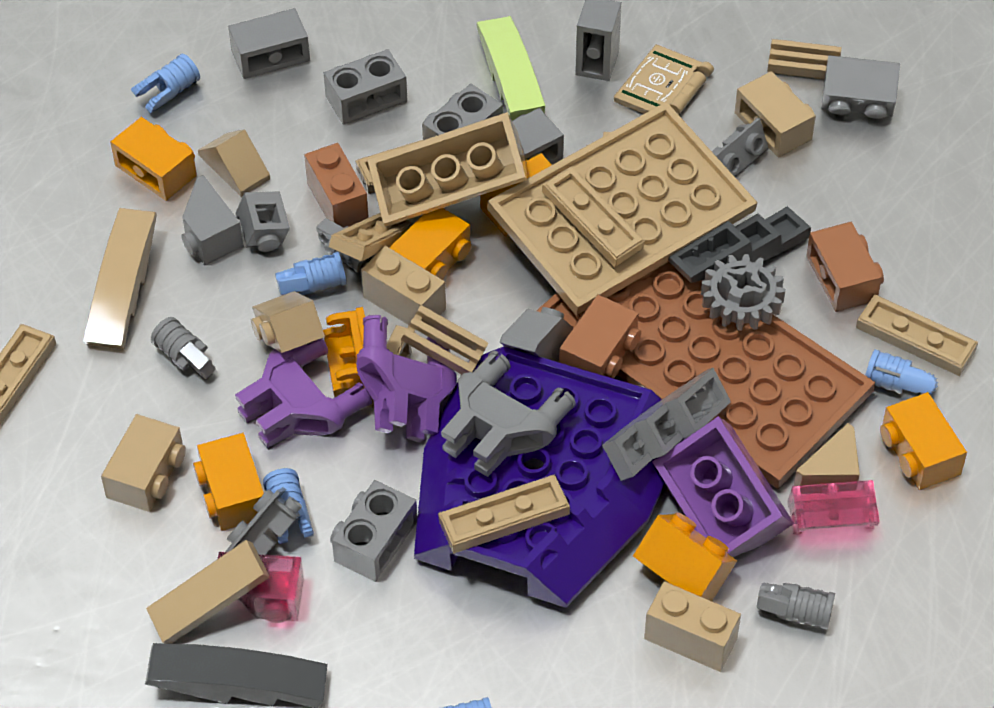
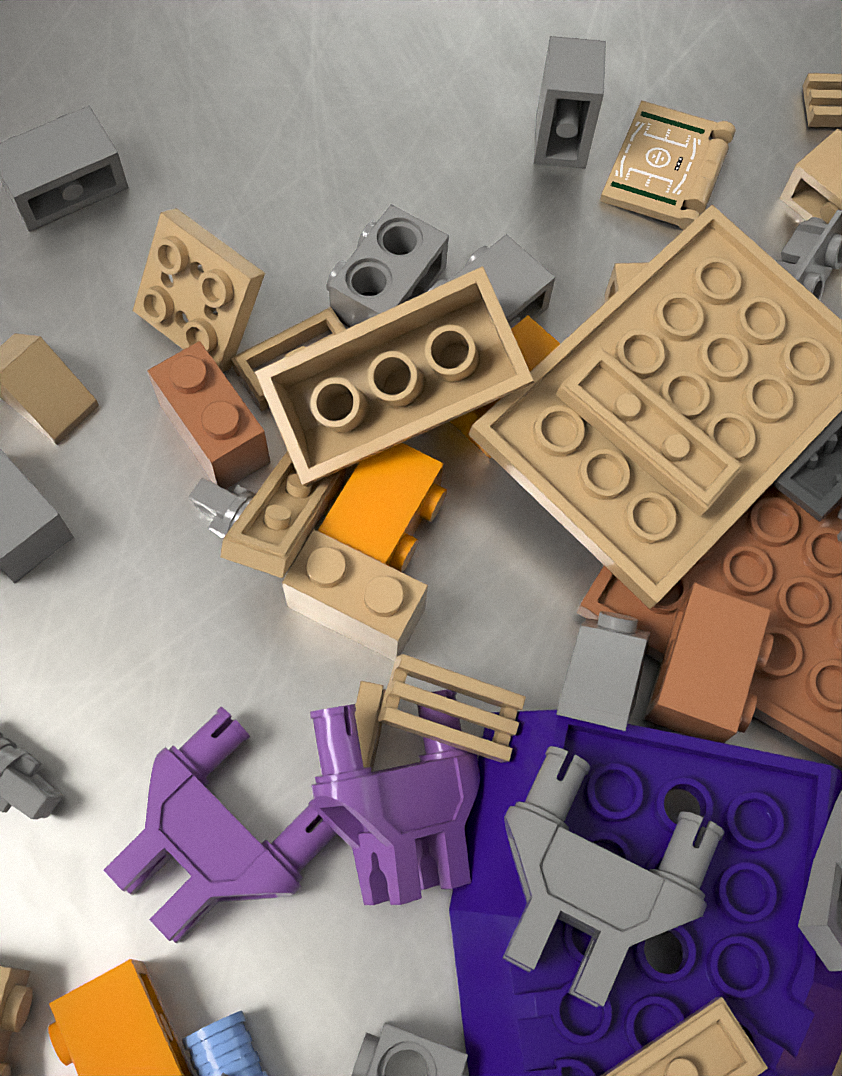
camera: 15 degrees left, 15 degrees up
light grey brick [235,191,290,252] -> none
tan brick [251,291,325,353] -> none
light blue hinge [275,252,347,295] -> none
light grey brick [323,49,407,125] -> none
light orange hinge [323,307,365,397] -> none
yellowish green slope [477,16,545,120] -> none
none -> tan plate [133,208,265,372]

